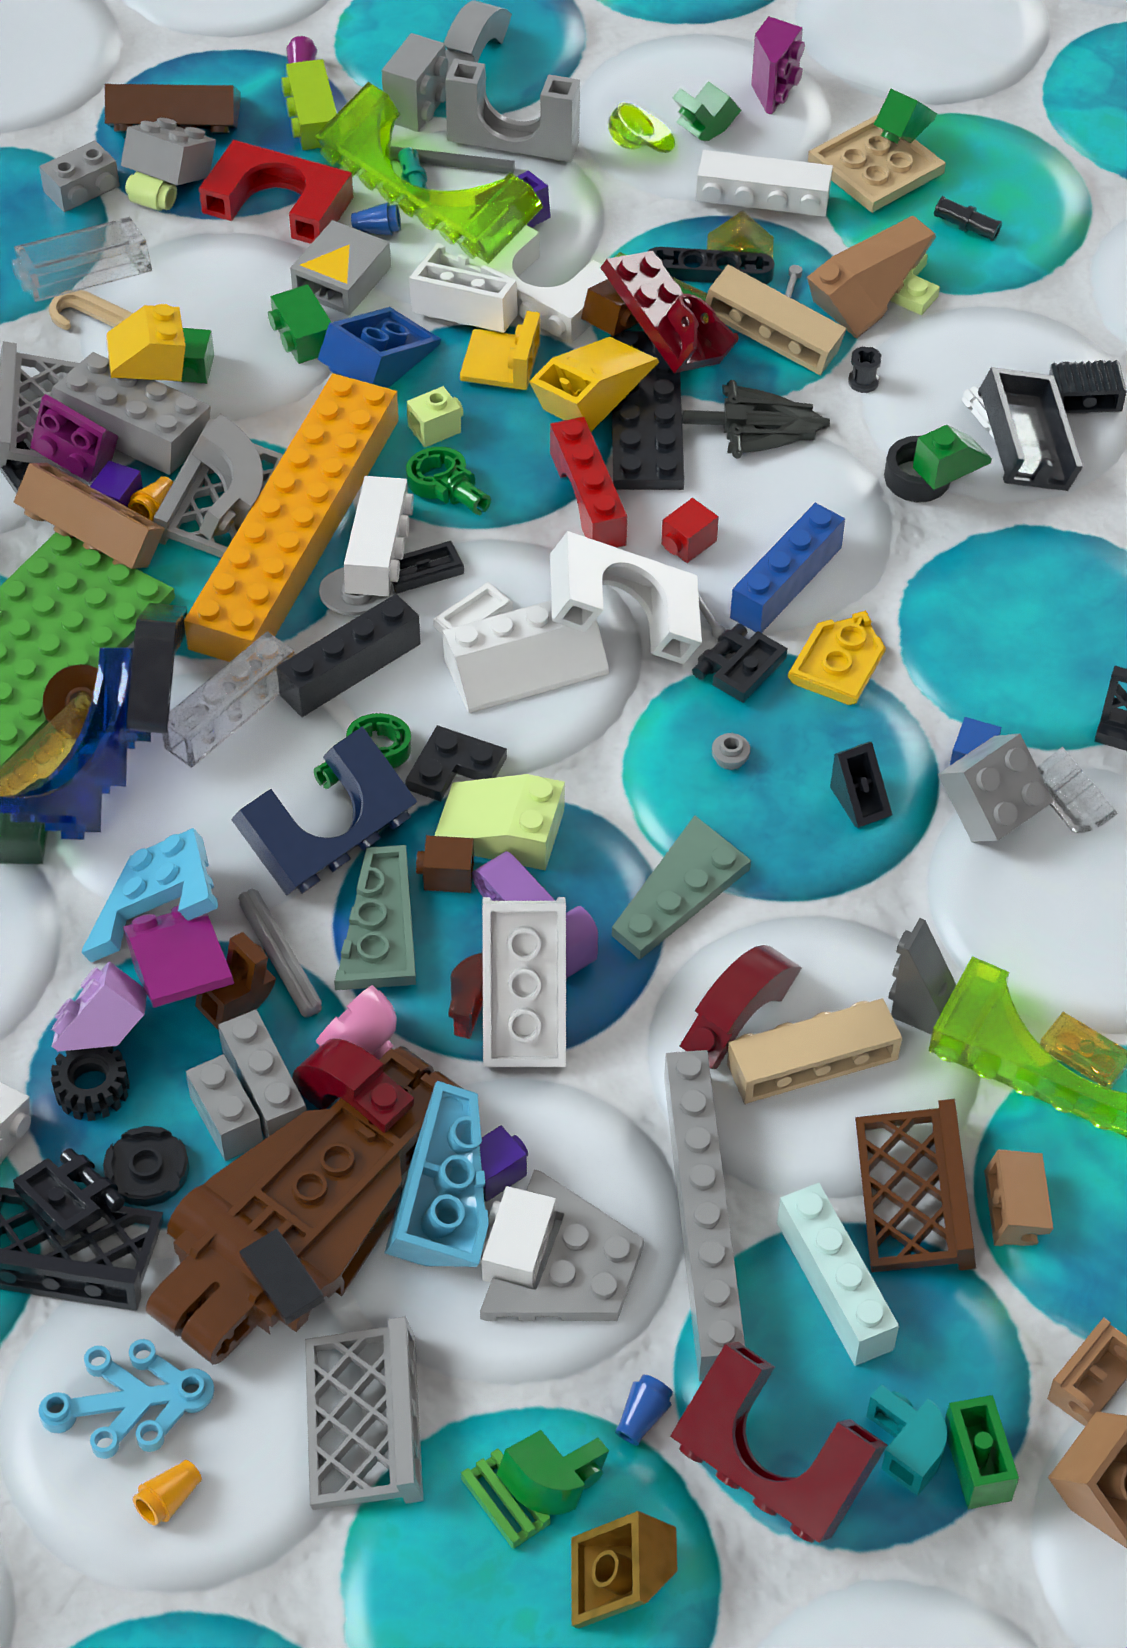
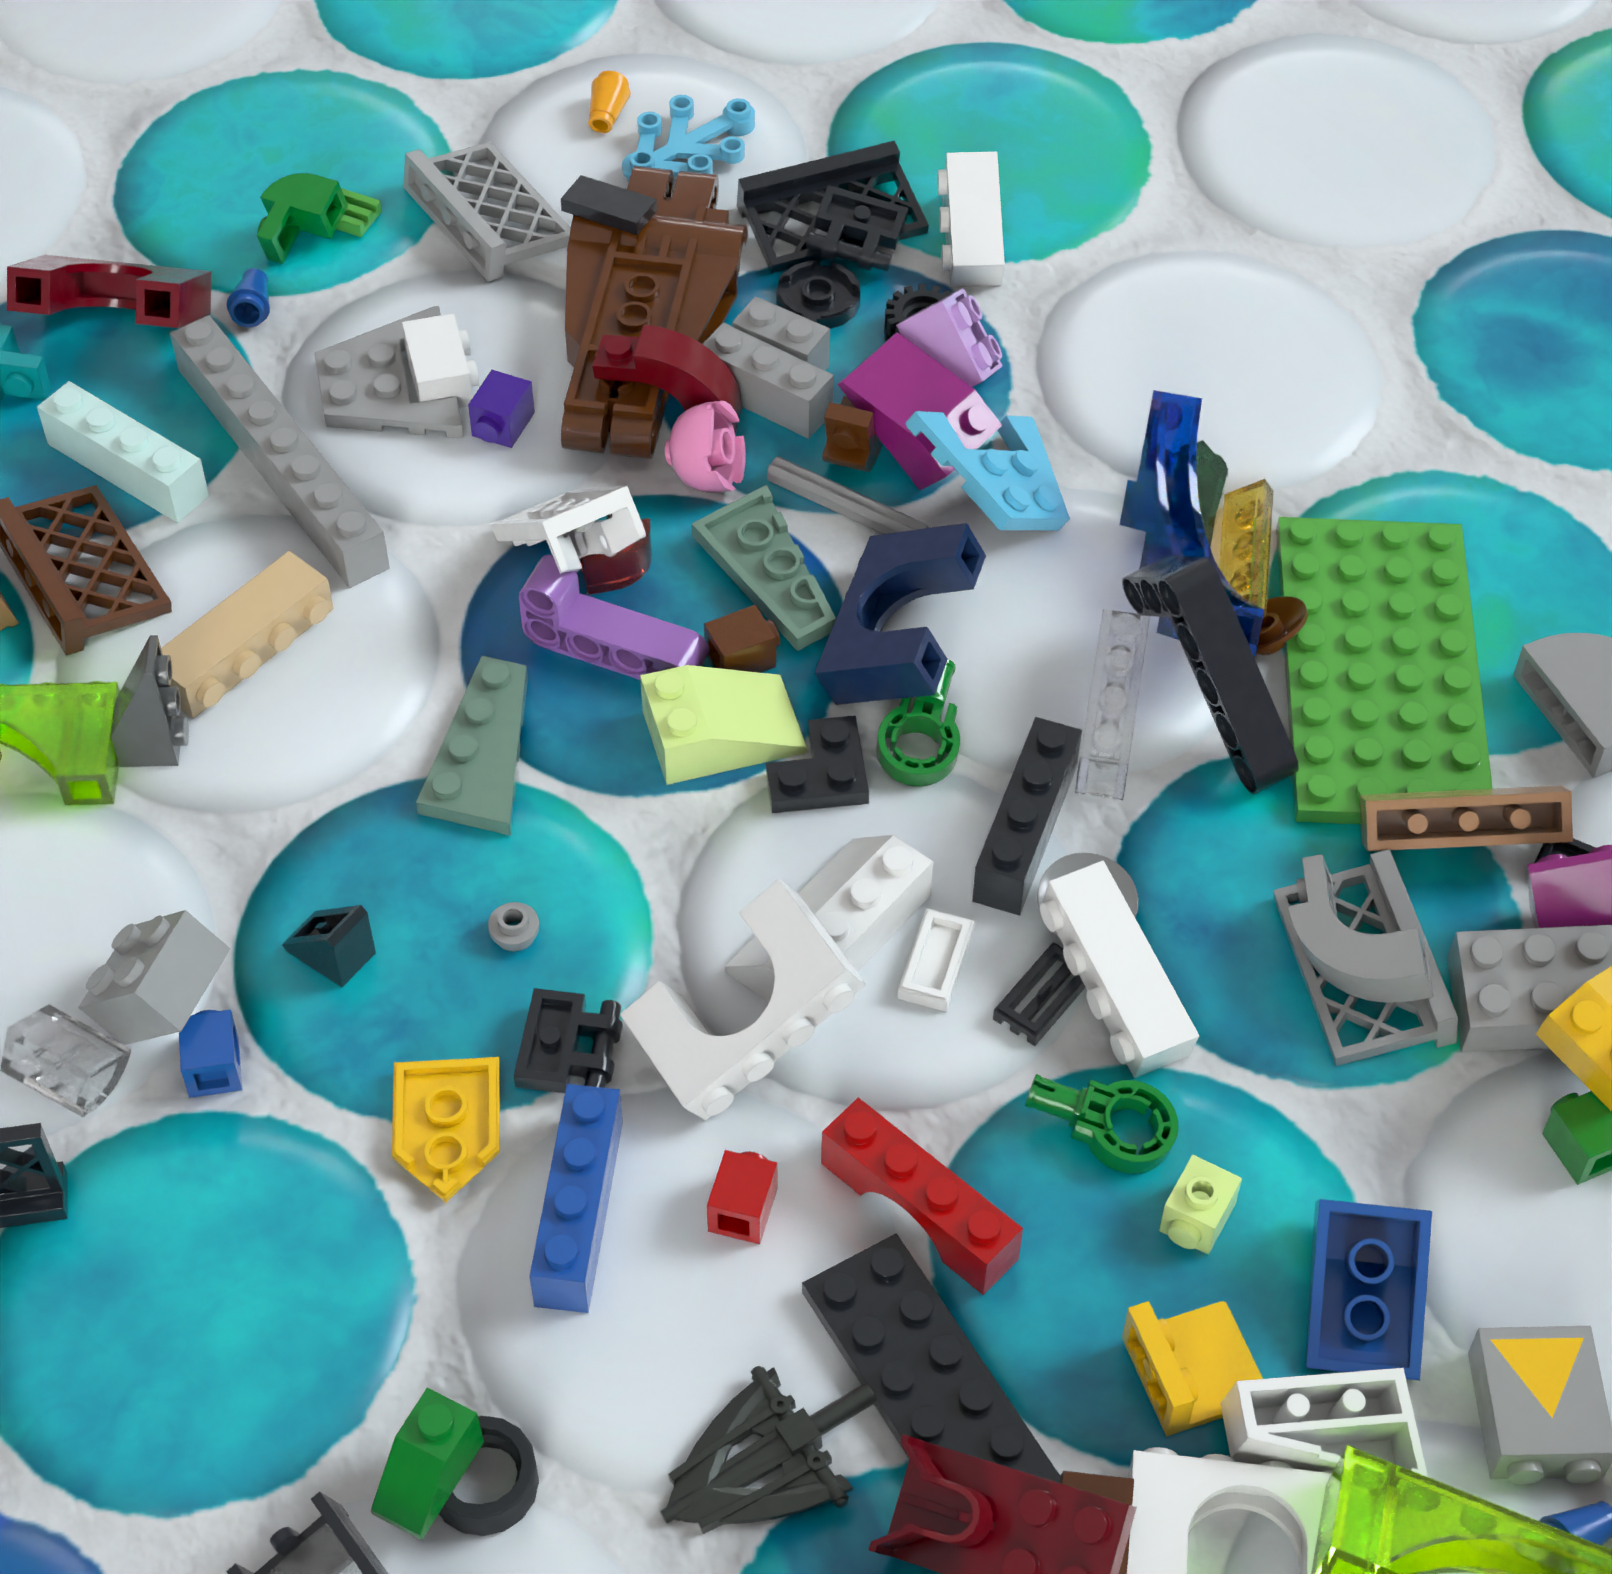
camera: 150 degrees right, 0 degrees up
dark purple brick [90,461,143,507] -> none
light orange cone [128,476,173,521] -> none
light orange brick [184,373,399,670] -> none
green brick [268,284,331,364] -> none
medium azure wedge [384,1081,489,1267] -> none
yellow slope [529,337,659,432] -> none
pearl gold slope [571,1511,677,1629] -> none
dark red arch [679,945,802,1069] -> none
light grey hinge [699,595,726,639] -> none

